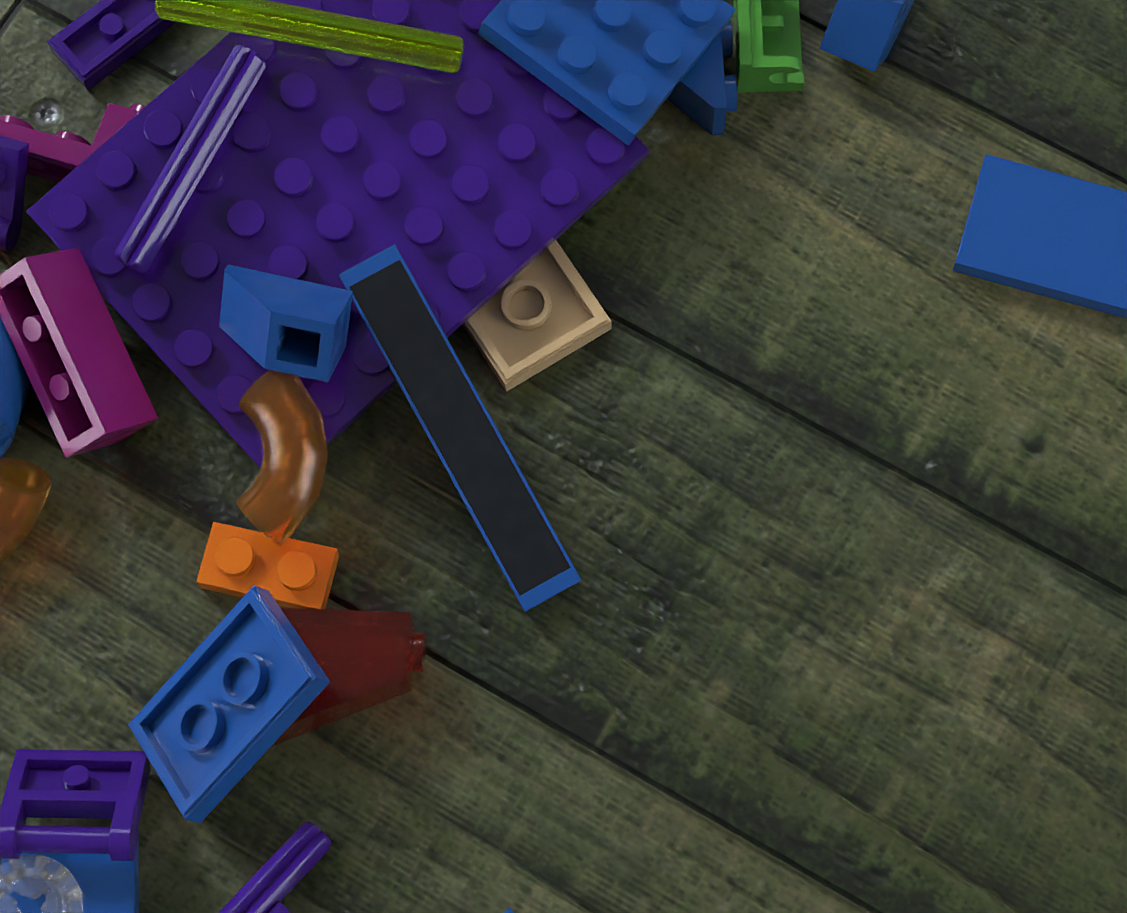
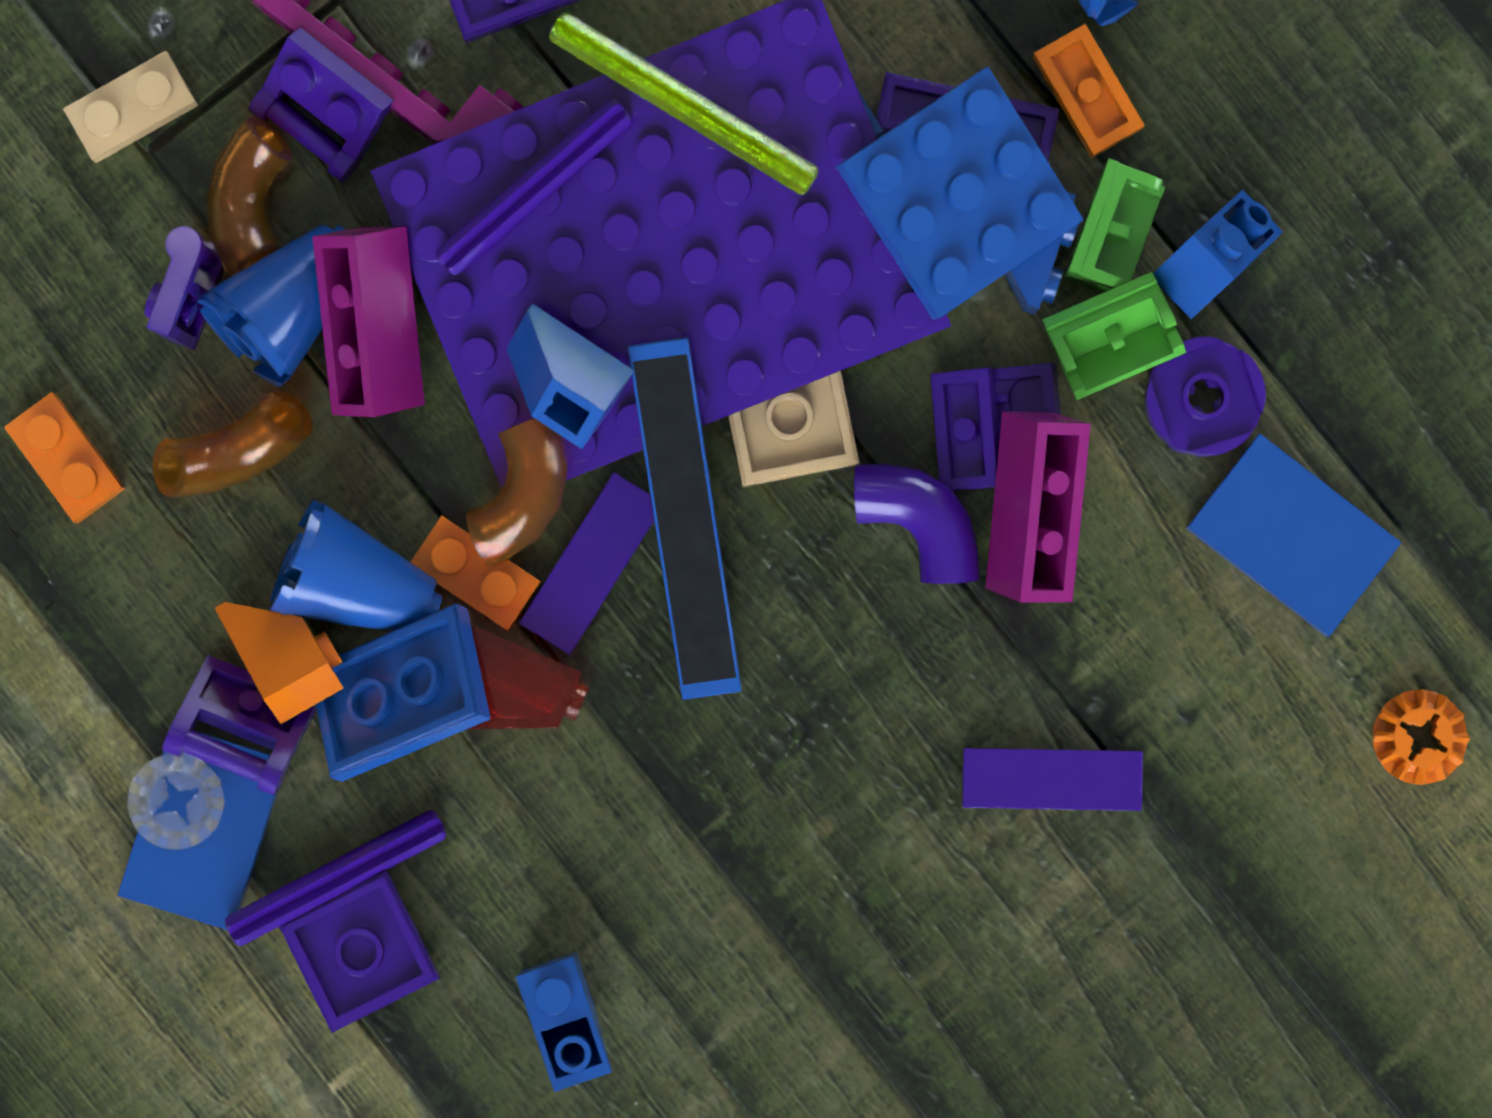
camera: 15 degrees right, 15 degrees up
none -> orange slope [214,602,344,724]
none -> blue cone [268,499,442,632]
none -> dark purple tile [519,472,654,655]
none -> dark purple cylinder [854,464,979,584]
none -> dark purple slope [930,363,1061,491]
none -> dark purple tile [962,748,1143,811]
none -> magenta brick [985,411,1091,602]
none -> bright green hinge [1042,272,1186,401]
none -> dark purple plate [1144,337,1266,457]

